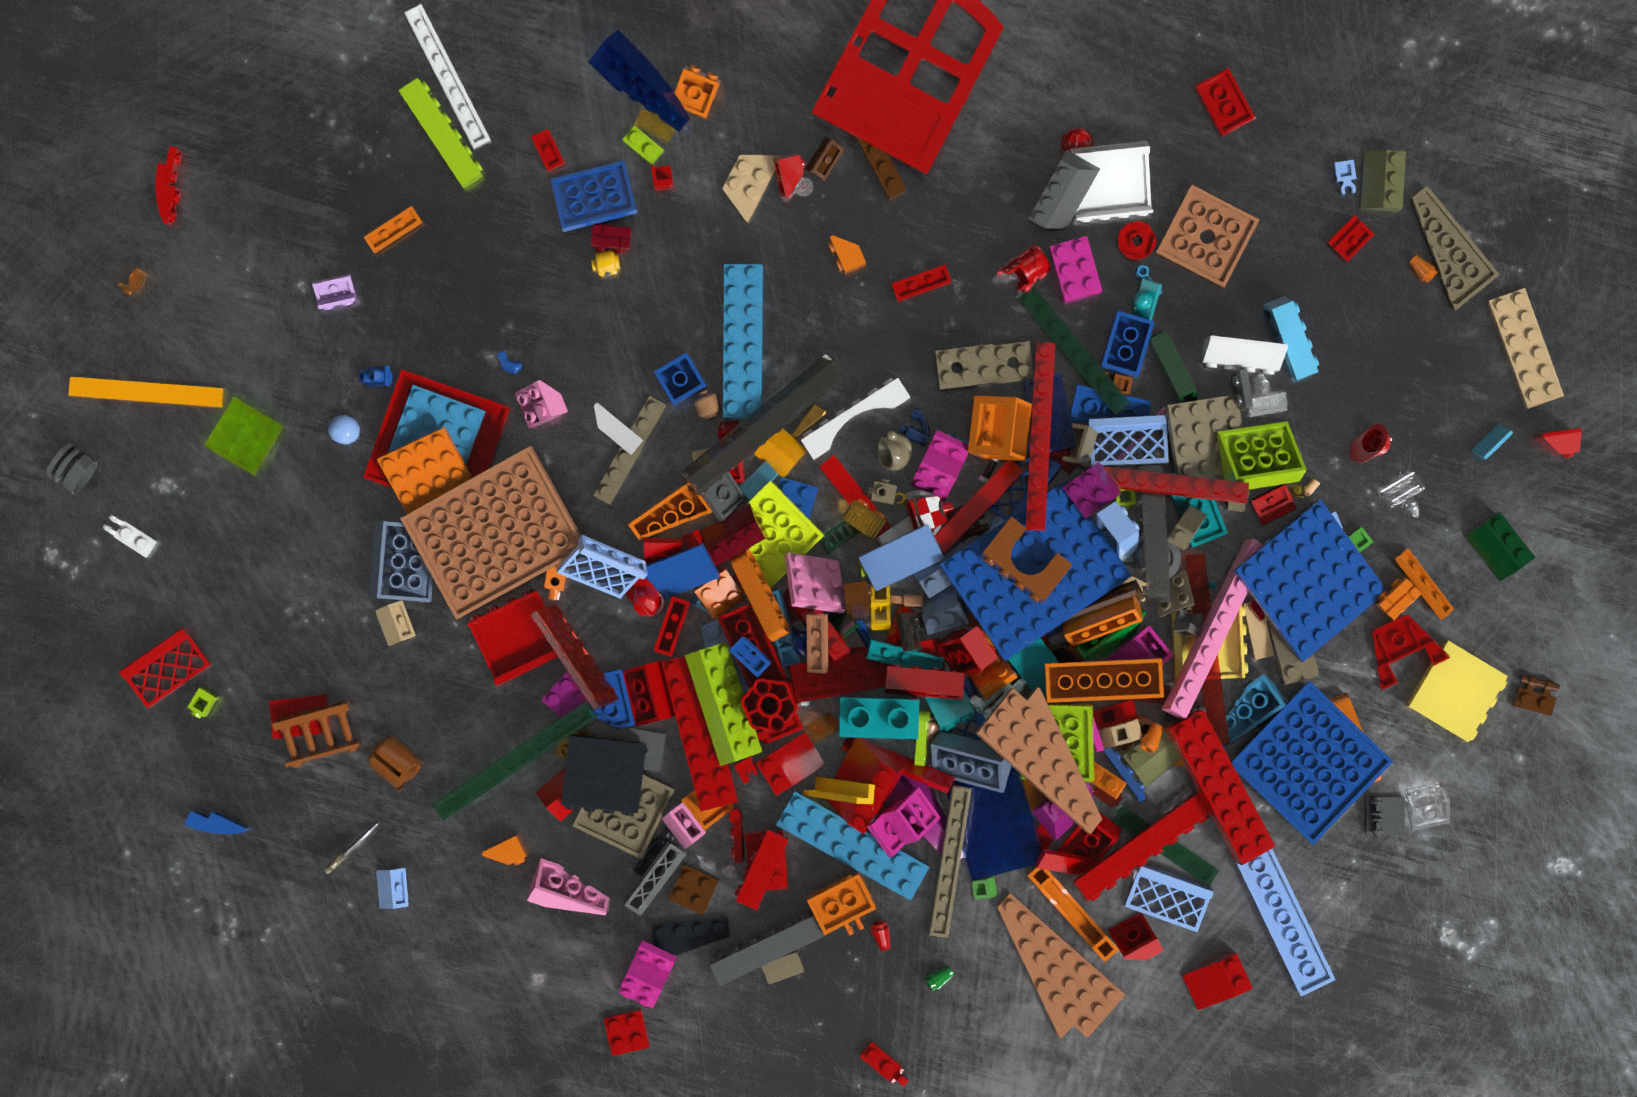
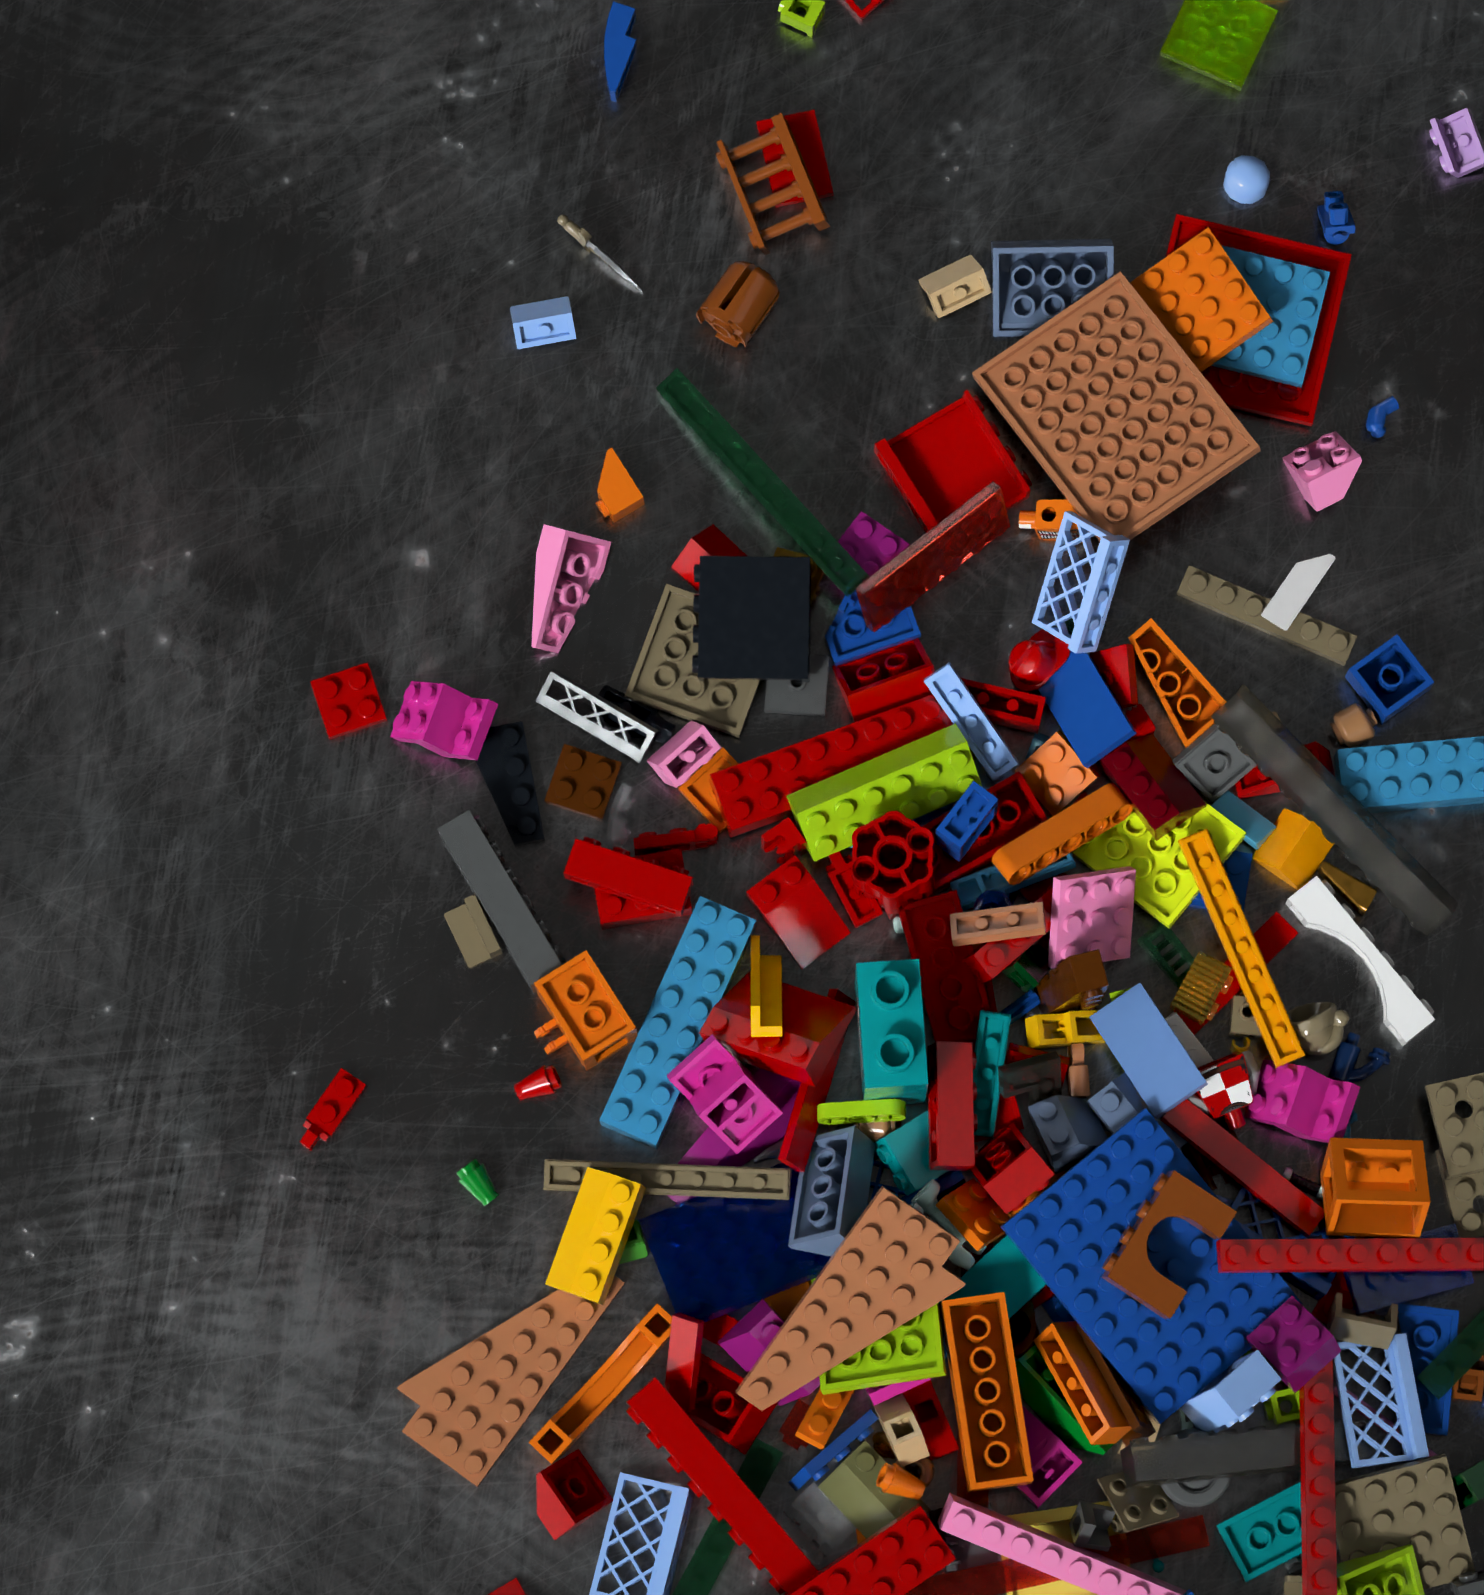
camera: 85 degrees right, 10 degrees down
clear orange bracket [805,713,839,743] -> none
dark tan slope [1167,505,1207,550] -> none
none -> yellow slope [545,1167,646,1306]
none -> light blue piece [924,662,1019,780]
none -> light orange tile [1178,829,1305,1068]

